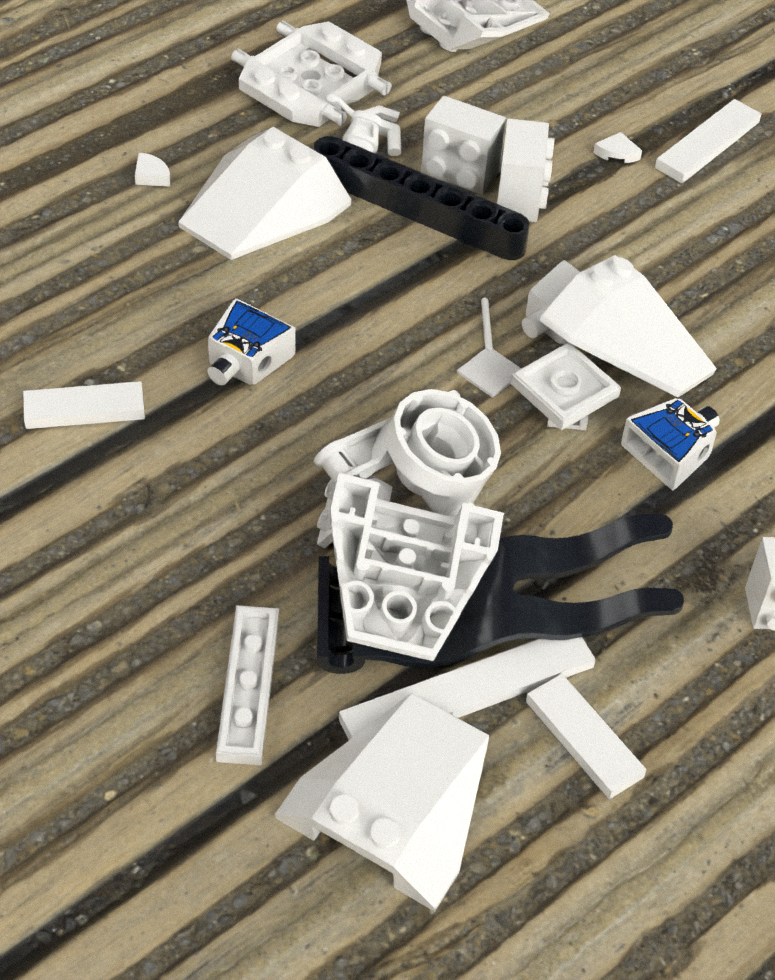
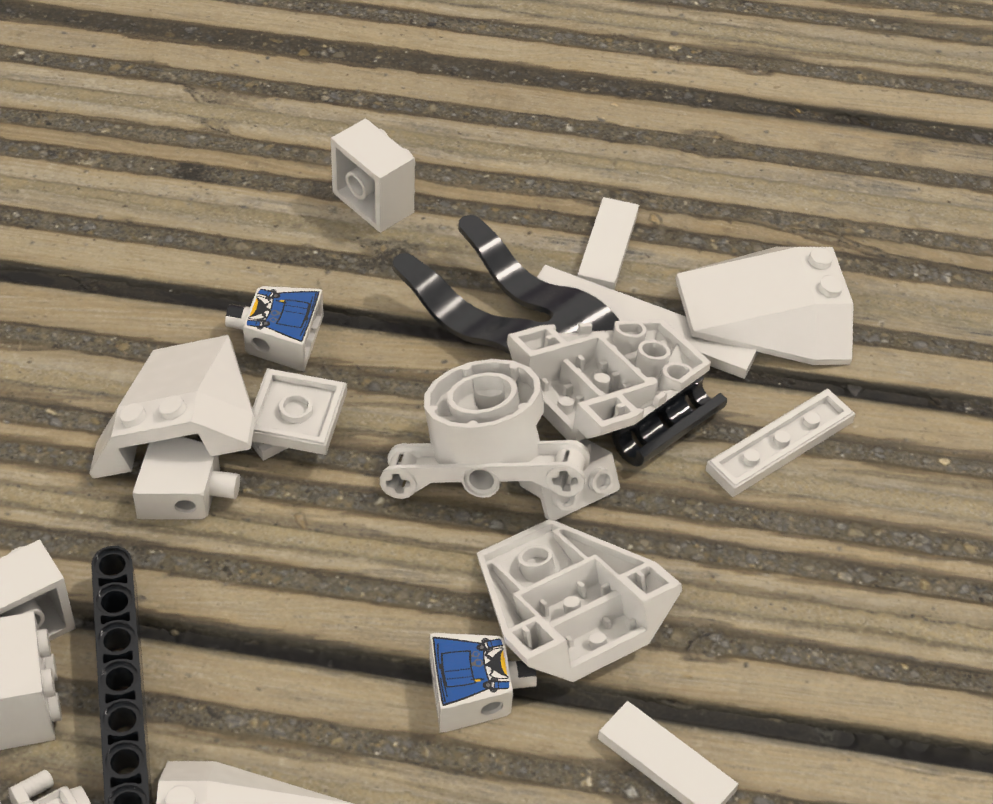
camera: 130 degrees left, 0 degrees up
white piece [457,298,521,398] -> none
none -> white wedge [477,519,682,682]

